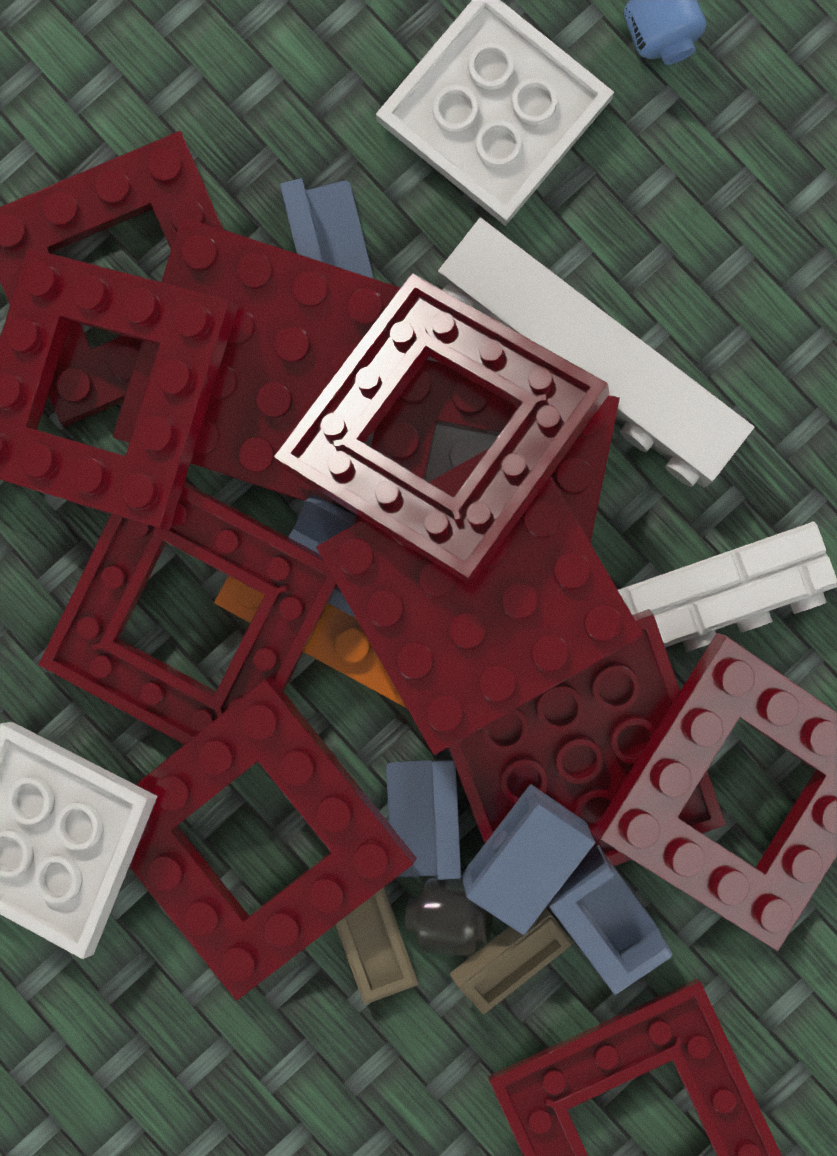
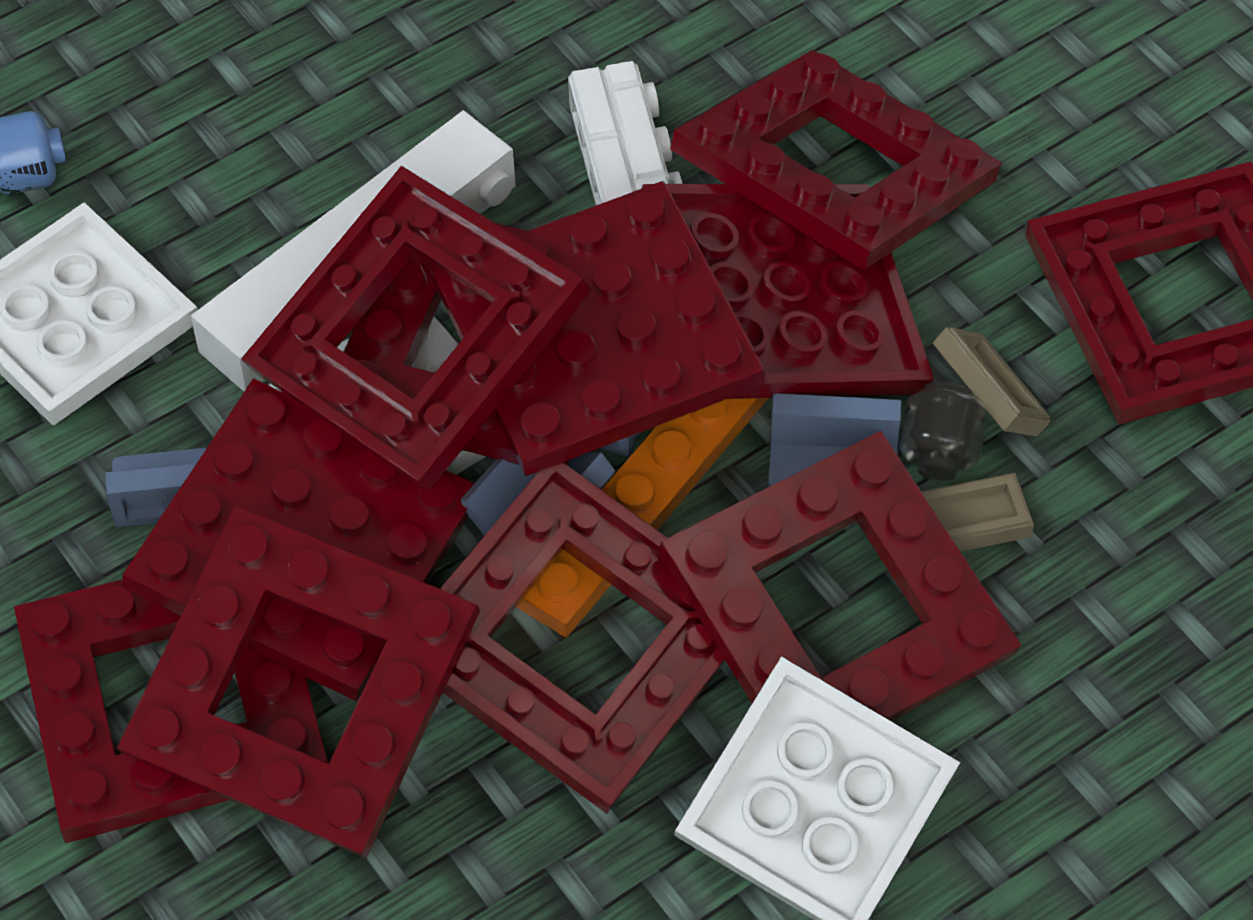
camera: 85 degrees left, 30 degrees down
sand blue panel [461,784,596,935] -> none
sand blue panel [549,845,673,995] -> none

